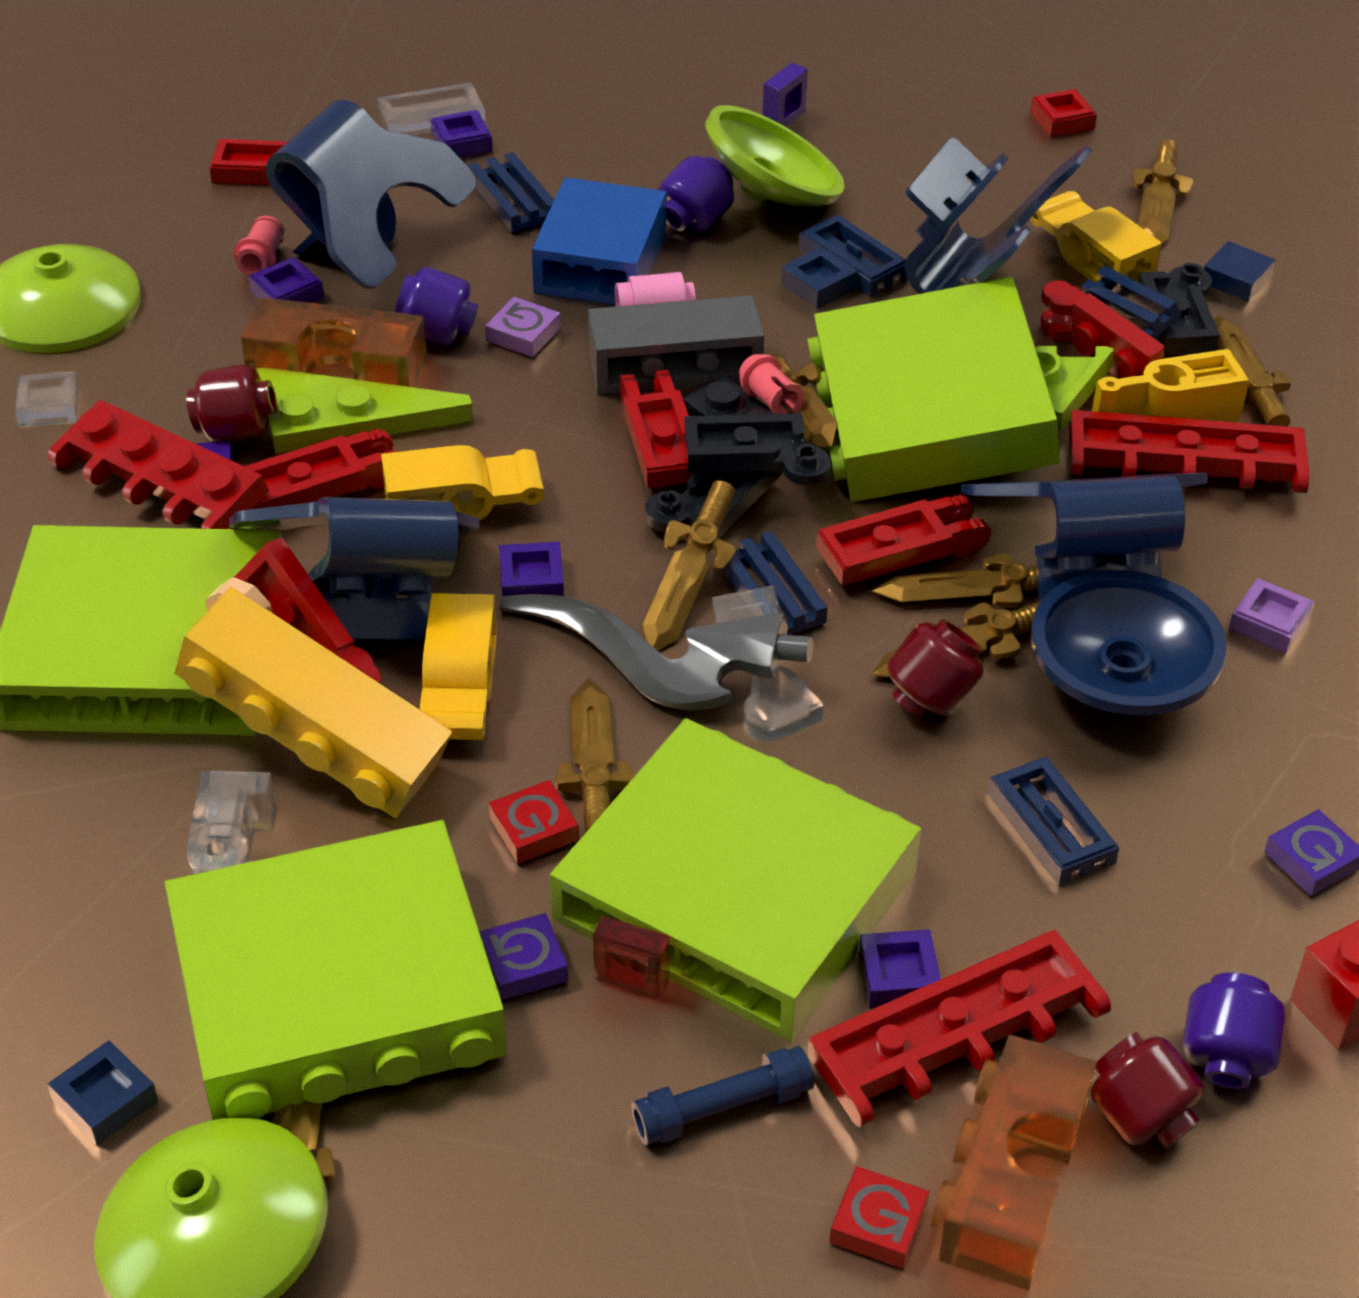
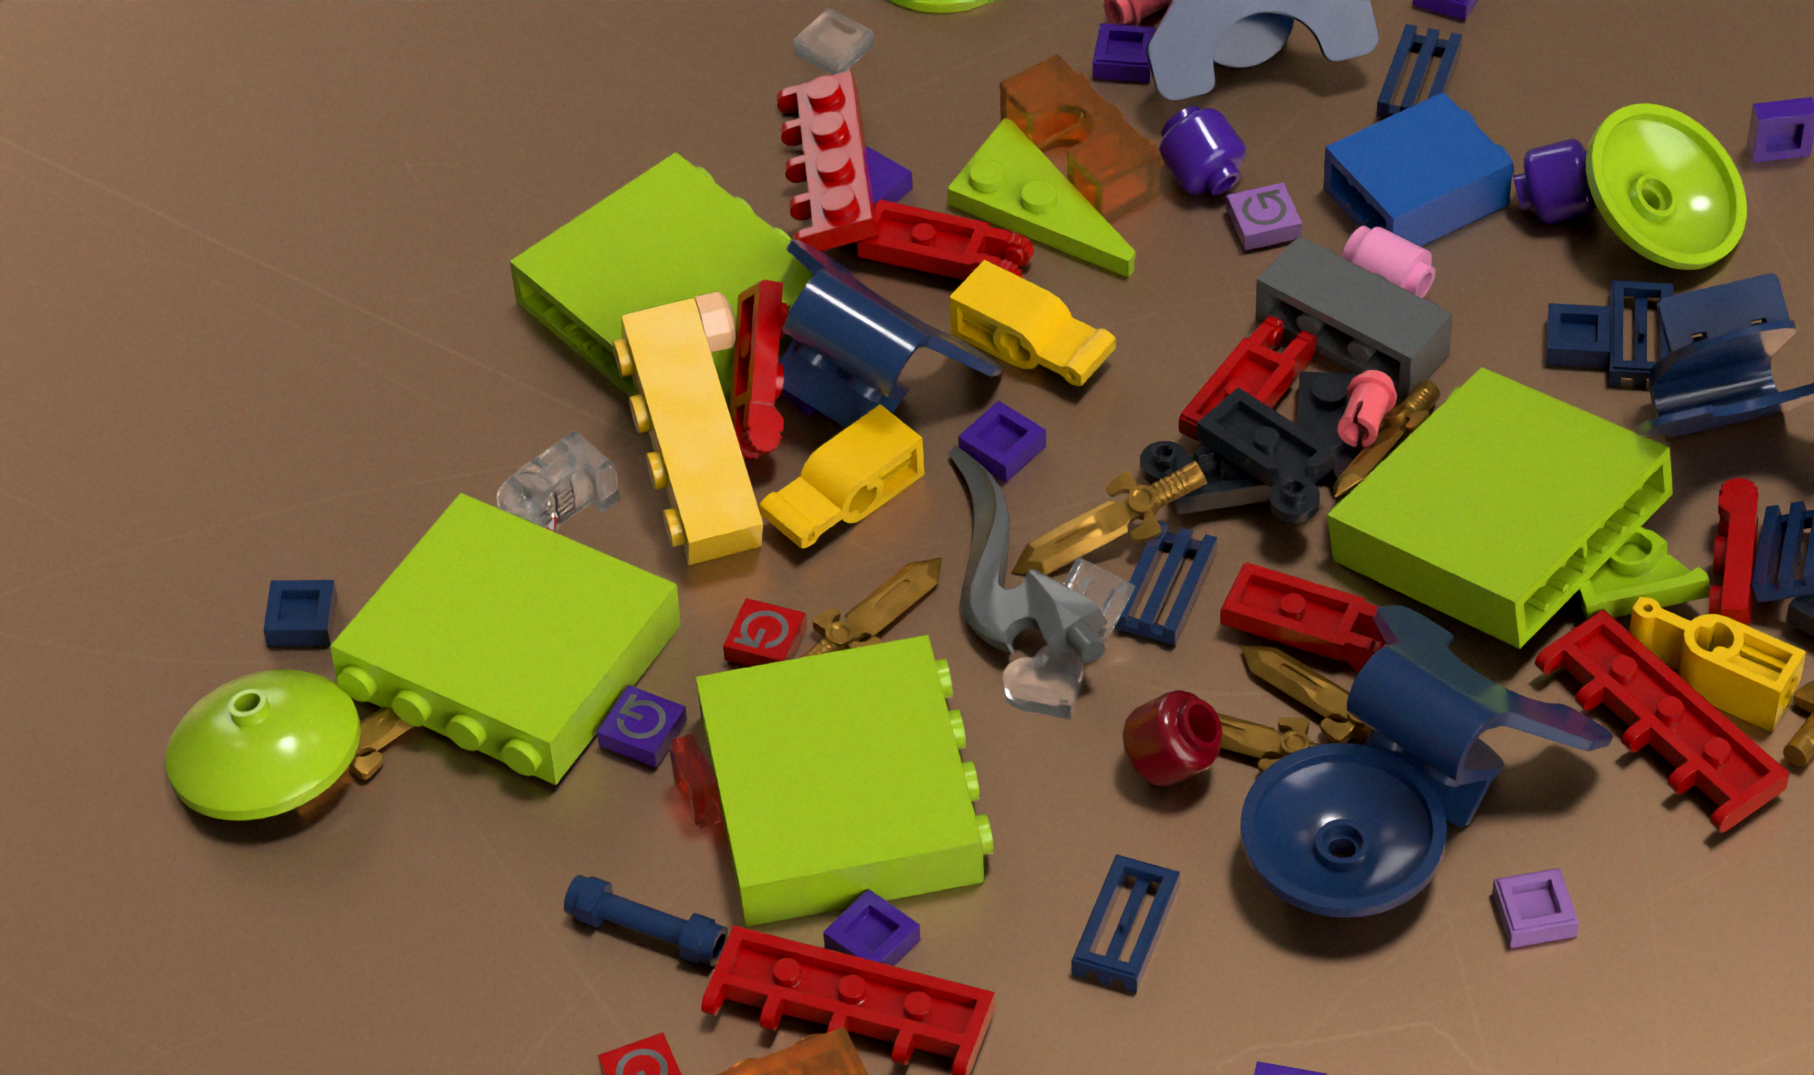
camera: 50 degrees right, 5 degrees up
dark red head [186,364,278,443] -> none

